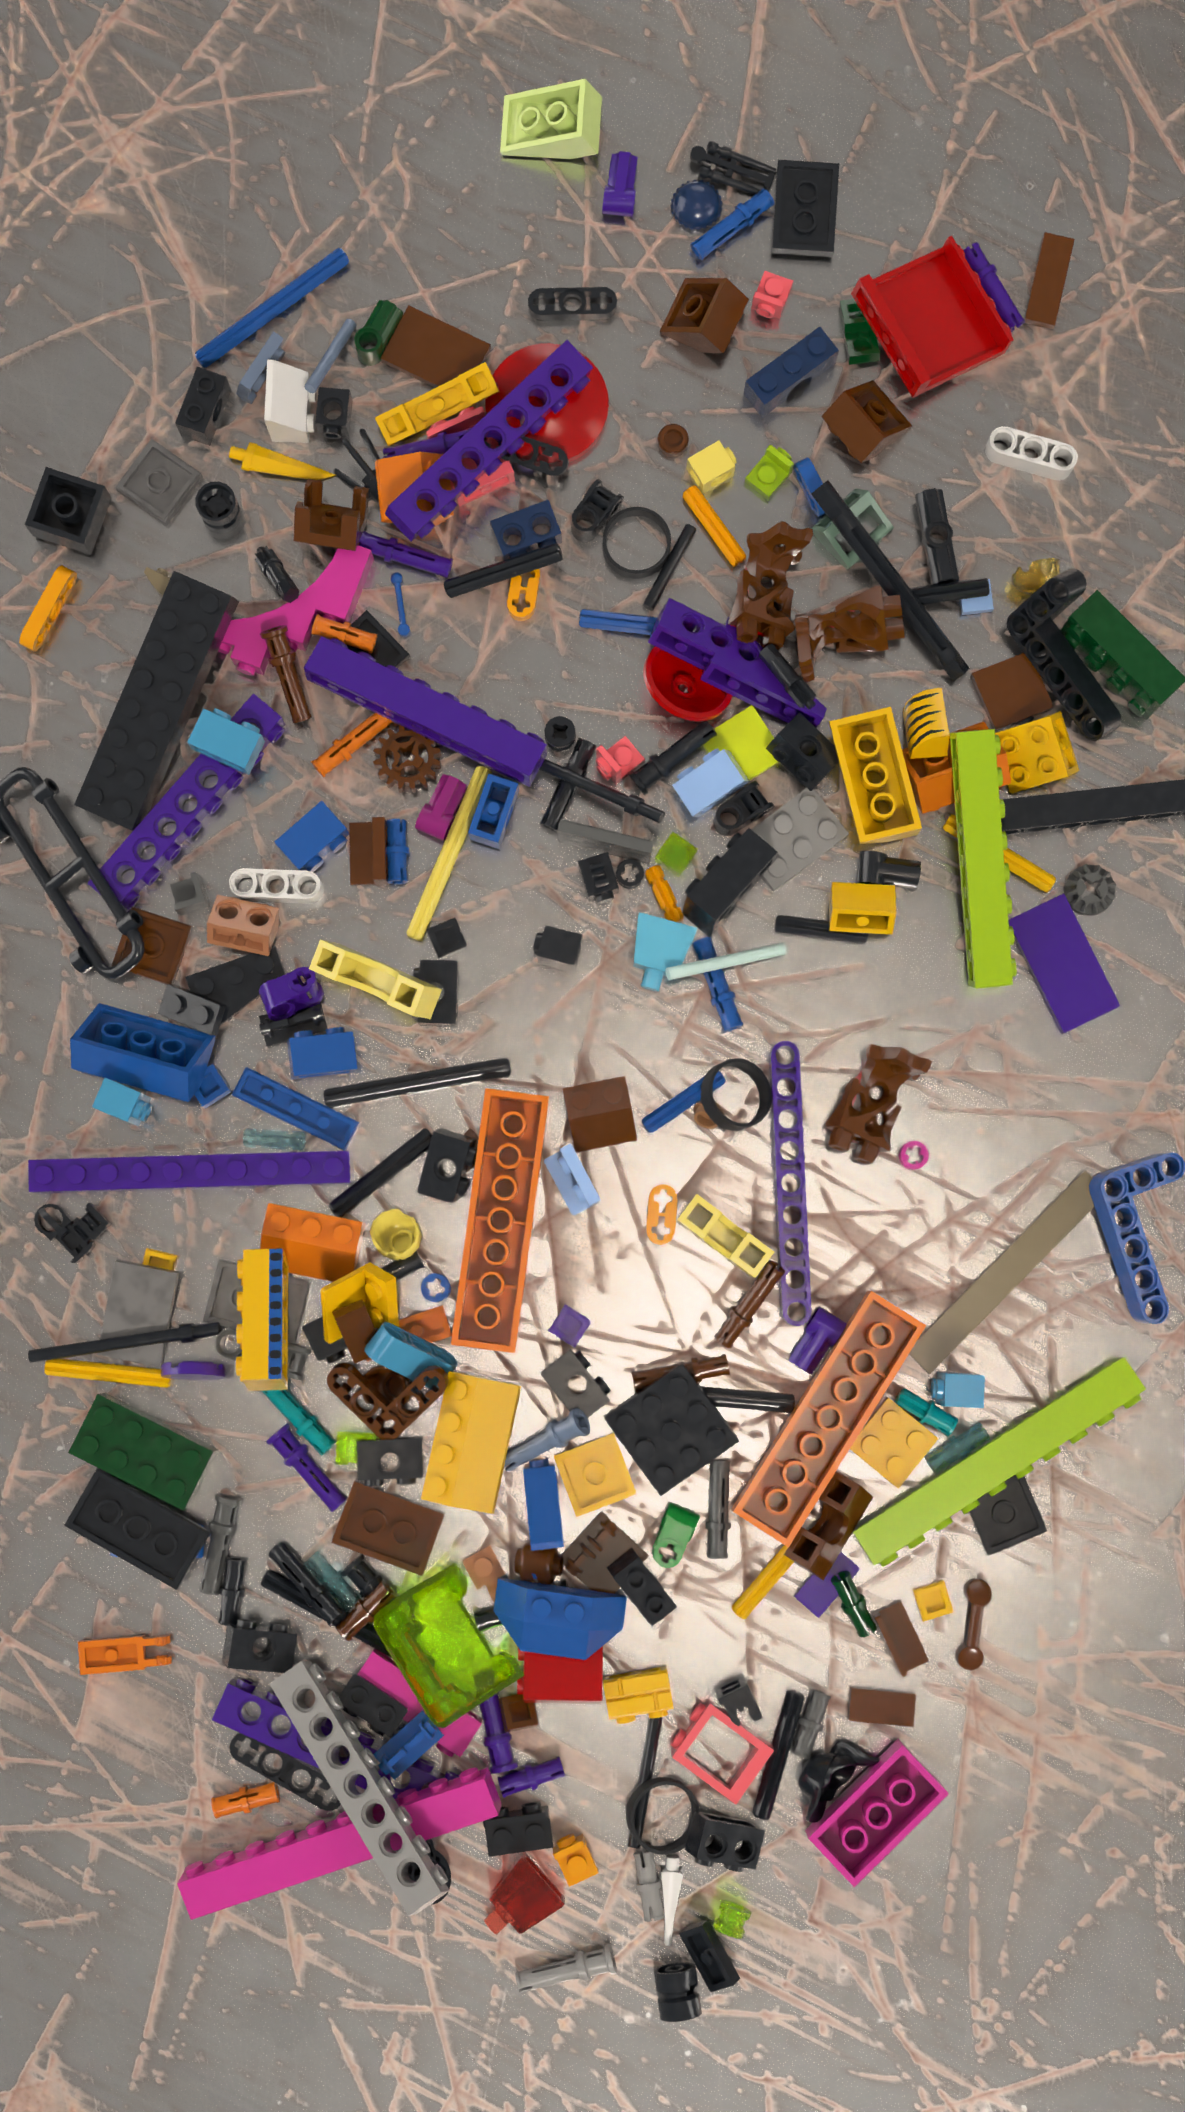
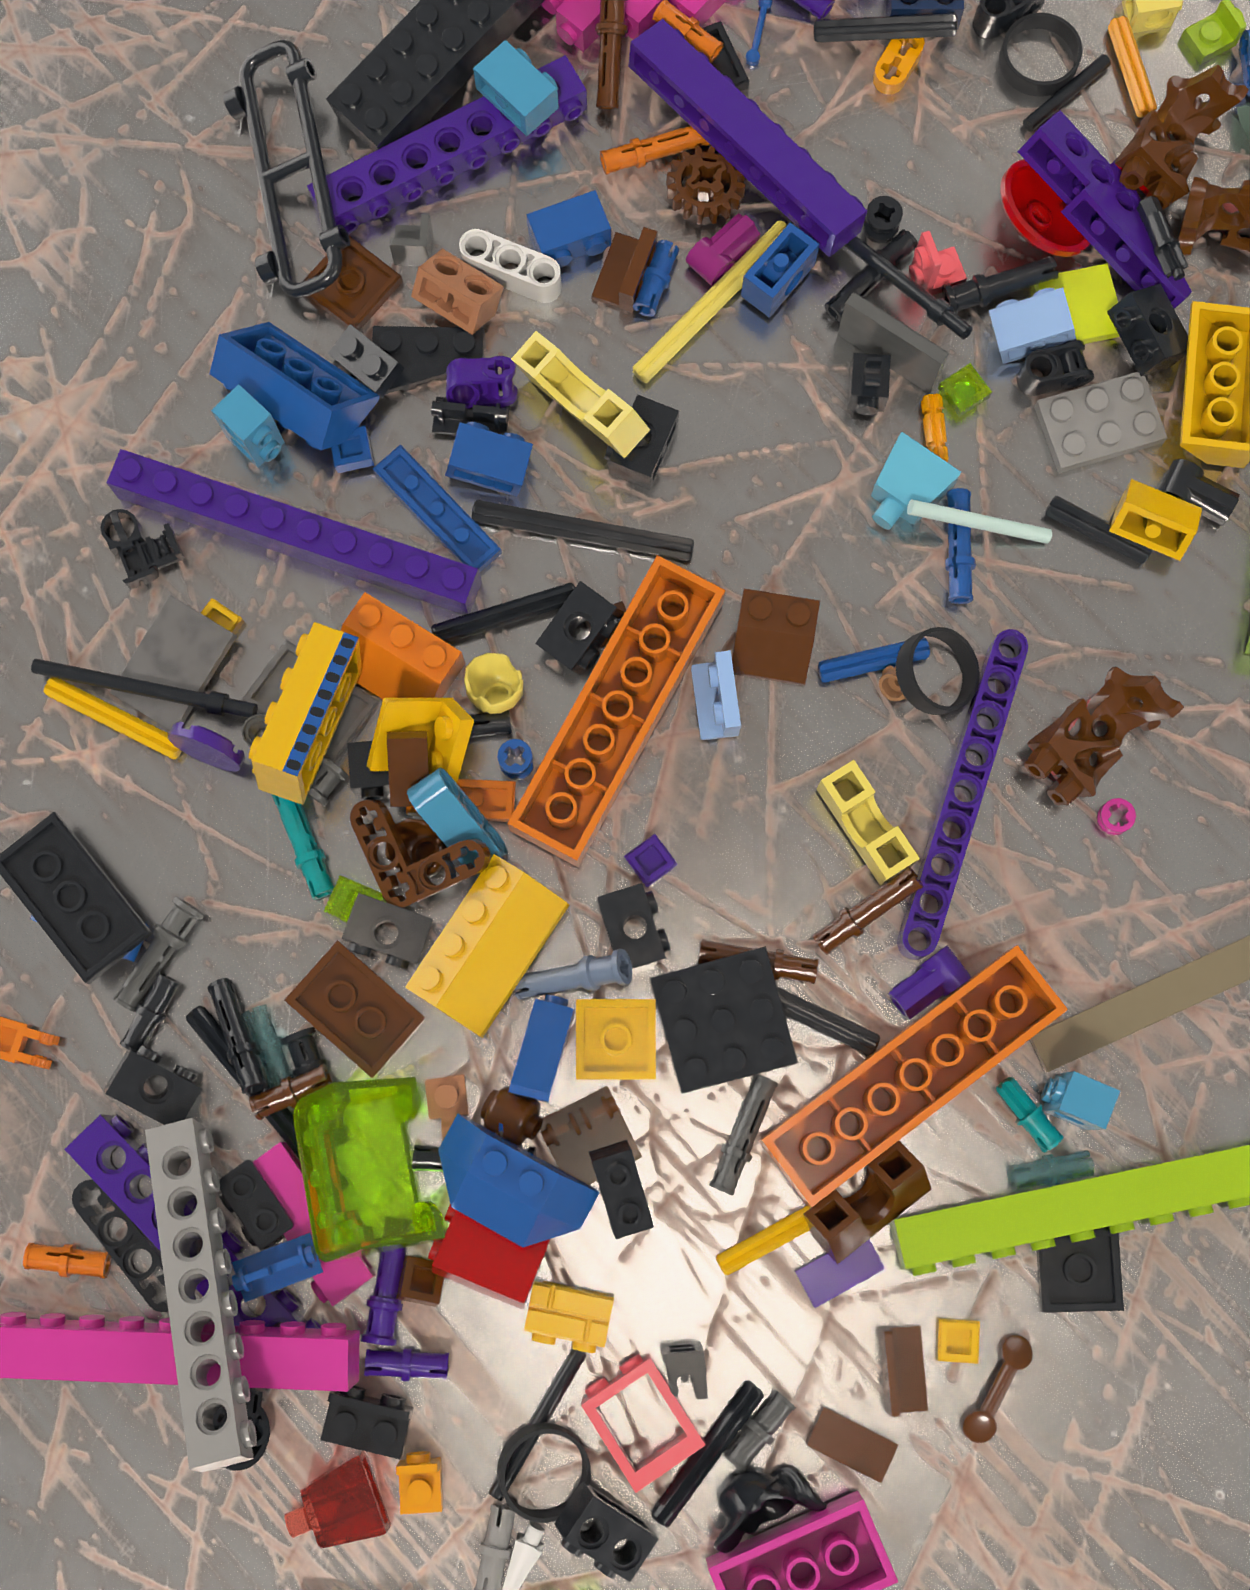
camera: 20 degrees right, 5 degrees down
dark green brick [68,1393,219,1511] -> none
clear light blue axle [243,1128,306,1150] -> none
dark purple pin [265,1423,347,1512] -> none
black tile [426,918,468,960] -> none
black brick [533,925,583,974] -> none
blue axle [579,609,657,635] -> none
black bush [616,859,644,889] -> none
light orange beam [646,1184,678,1245] -> none
piece [652,1502,700,1568] -> none
black wedge [682,828,778,937] -> none
dark green pin [831,1571,877,1637] -> none
yellow plate [850,1397,939,1489] -> none

